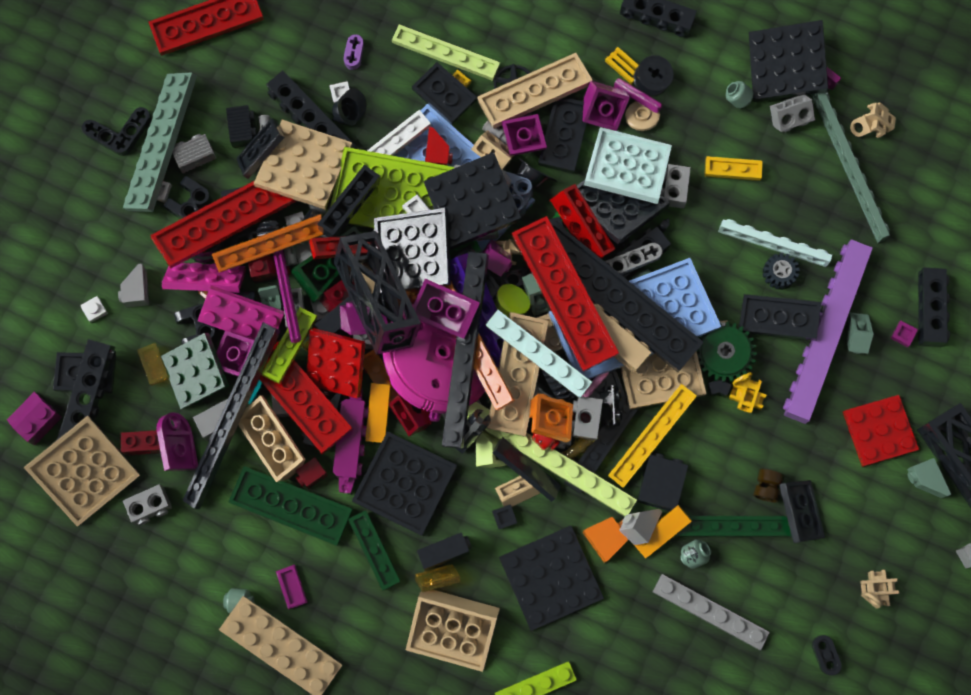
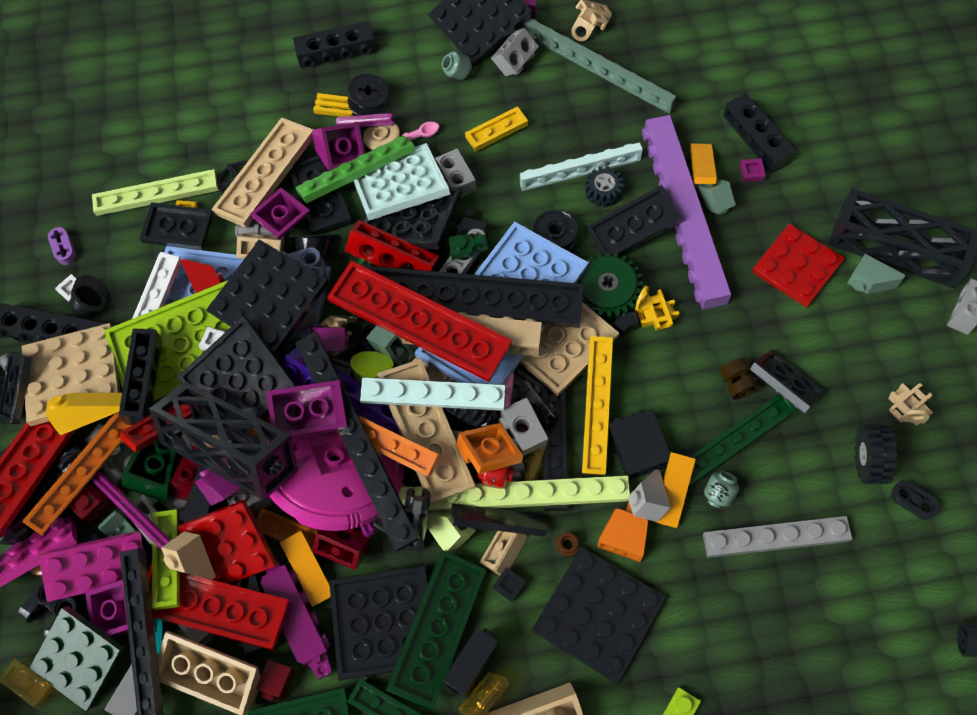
camera: 30 degrees left, 10 degrees down
none -> yellow slope [45,393,122,435]
none -> tan slope [161,532,216,579]
none -> bright green plate [295,136,415,203]
none -> dark green plate [385,550,486,710]
none -> bright pink piece [402,122,440,141]
none -> dark green plate [449,234,488,260]
none -> black wheel [533,209,578,252]
none -> reddish brown plate [556,532,580,557]
none -> light orange tile [690,144,717,184]
none -> black wheel [854,424,897,484]

